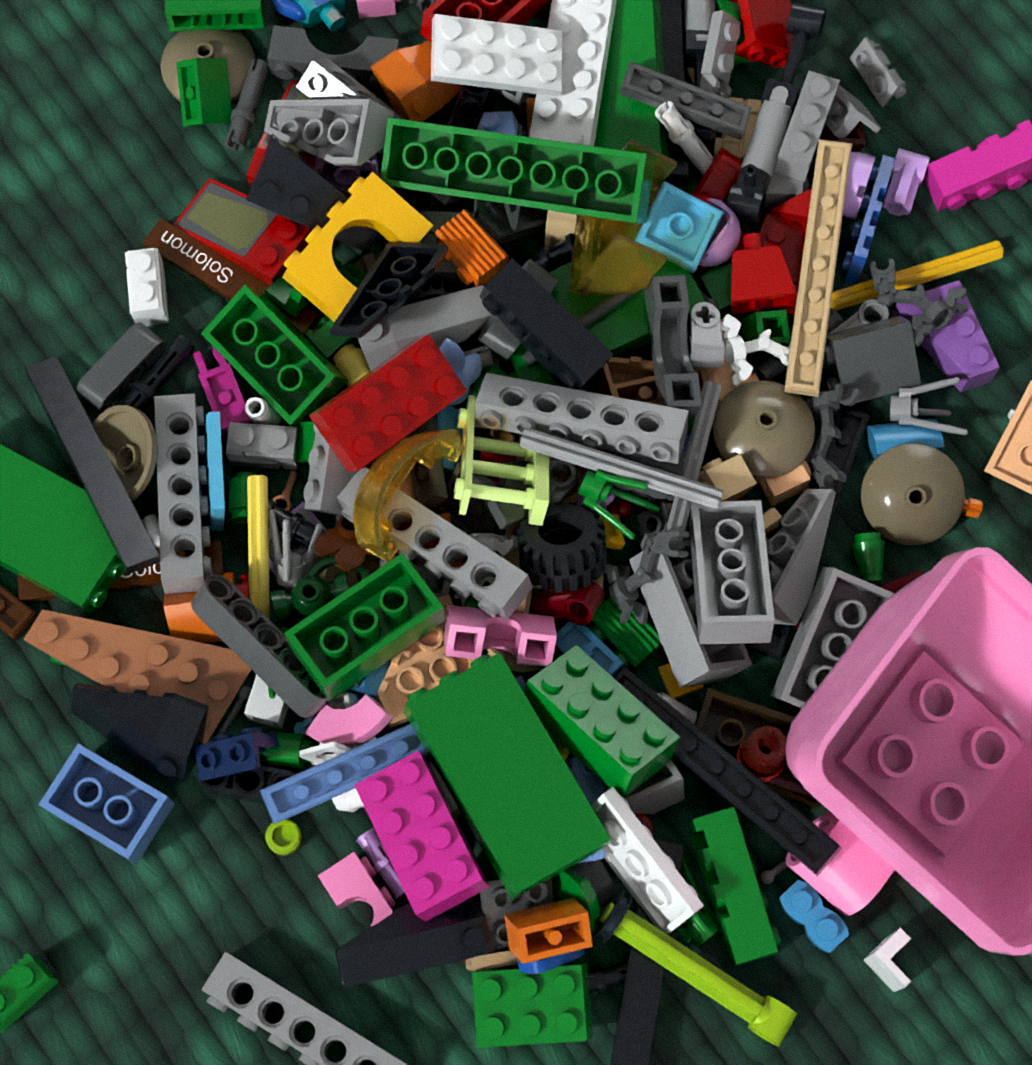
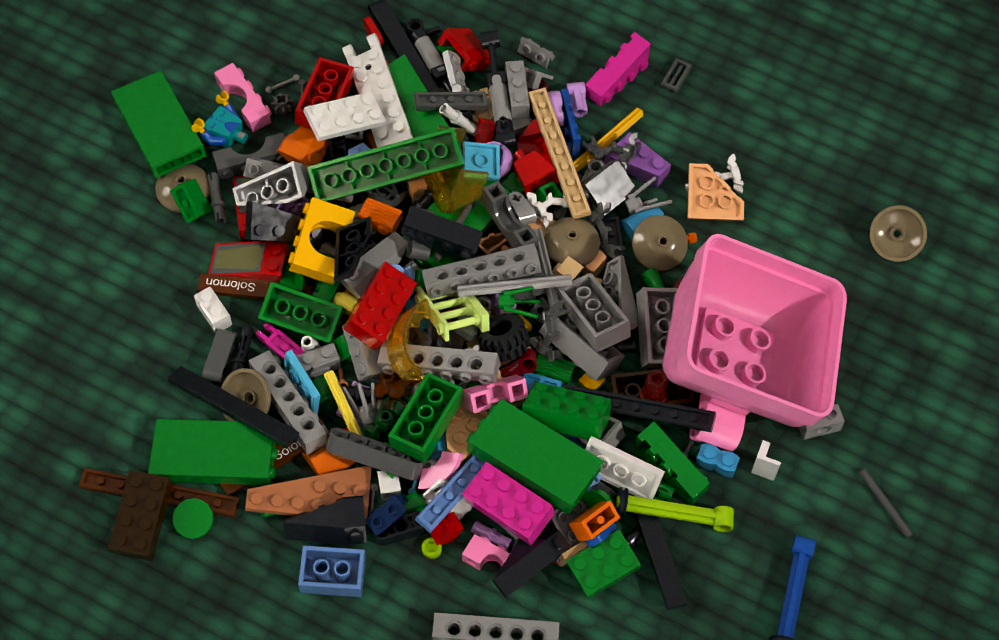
camera: 30 degrees left, 10 degrees down
none -> red brick [430,512,464,546]

